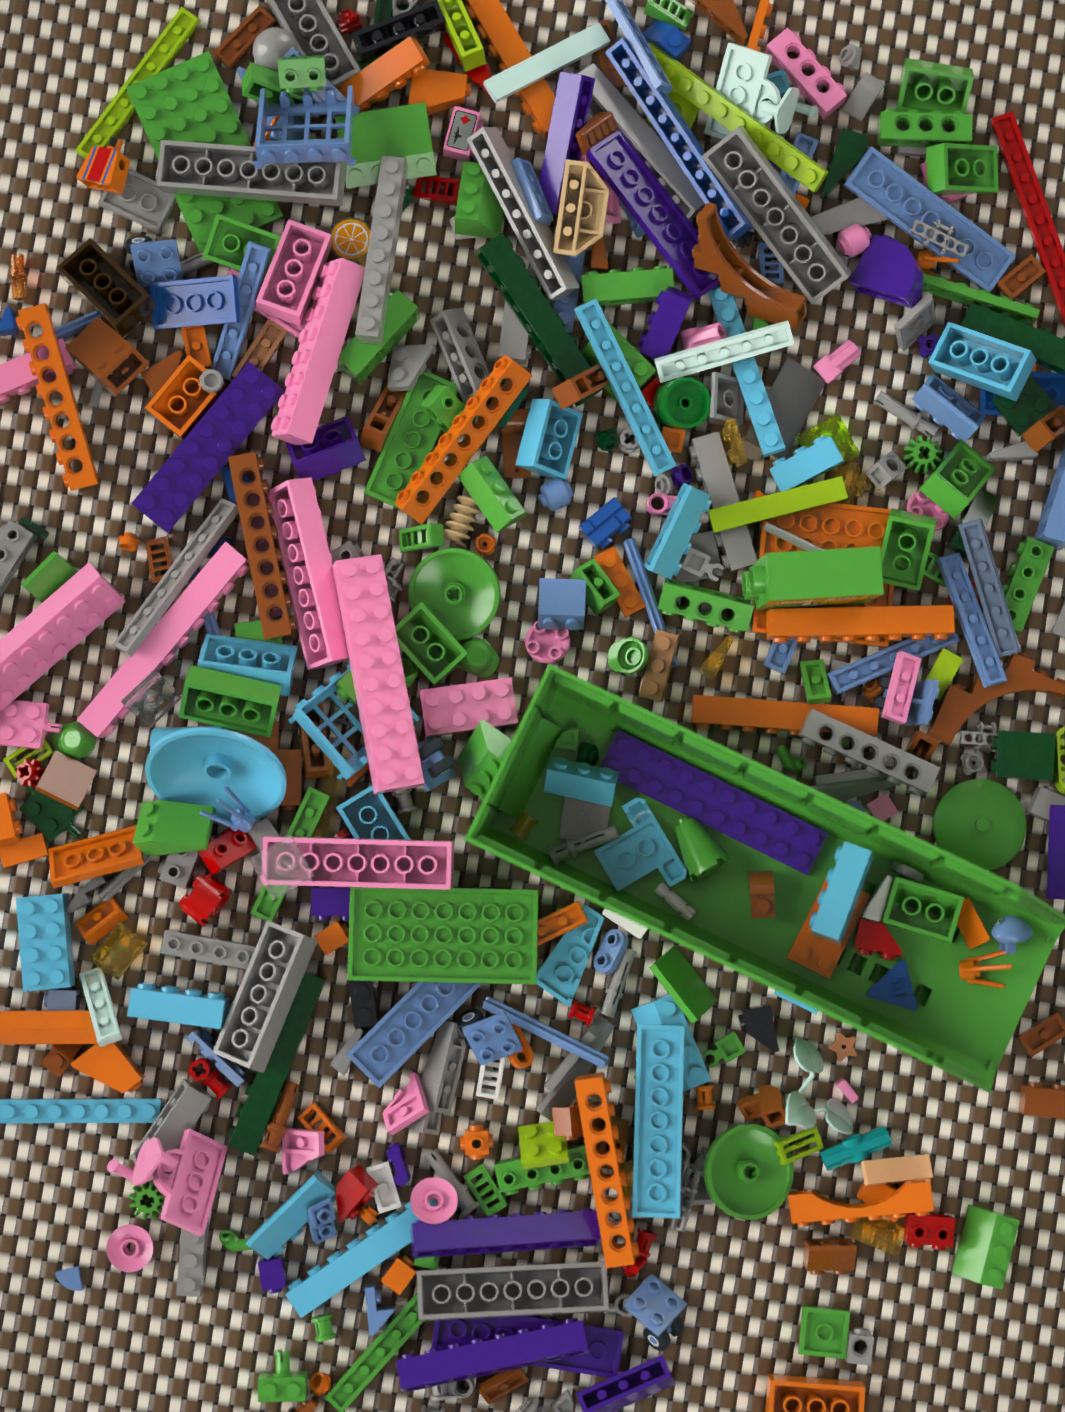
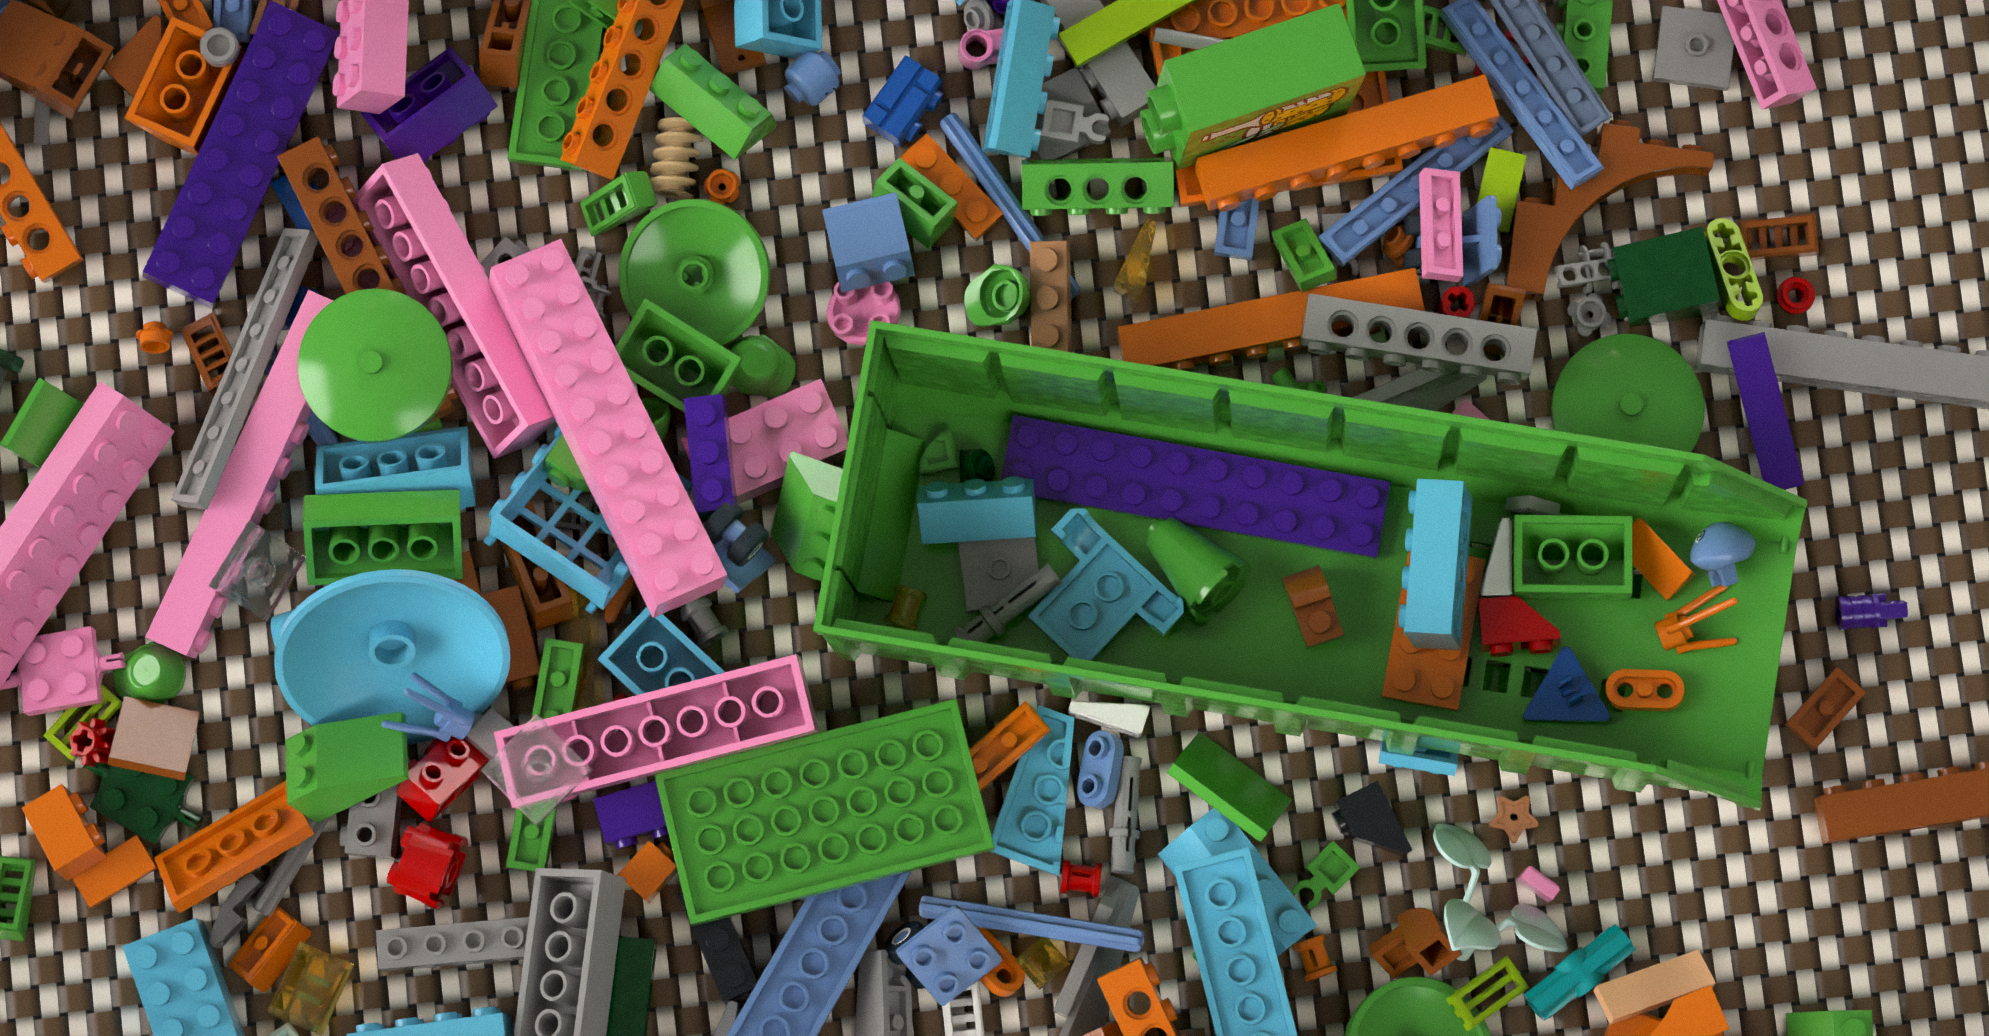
camera: 10 degrees left, 5 degrees down
white axle [655,883,695,920] -> none
none -> bright green dish [298,289,453,443]
none -> dark purple brick [683,394,737,519]
none -> clear yellow tile [1015,937,1070,990]
none -> red bush [1438,286,1475,318]
none -> orange plate [1606,669,1685,712]

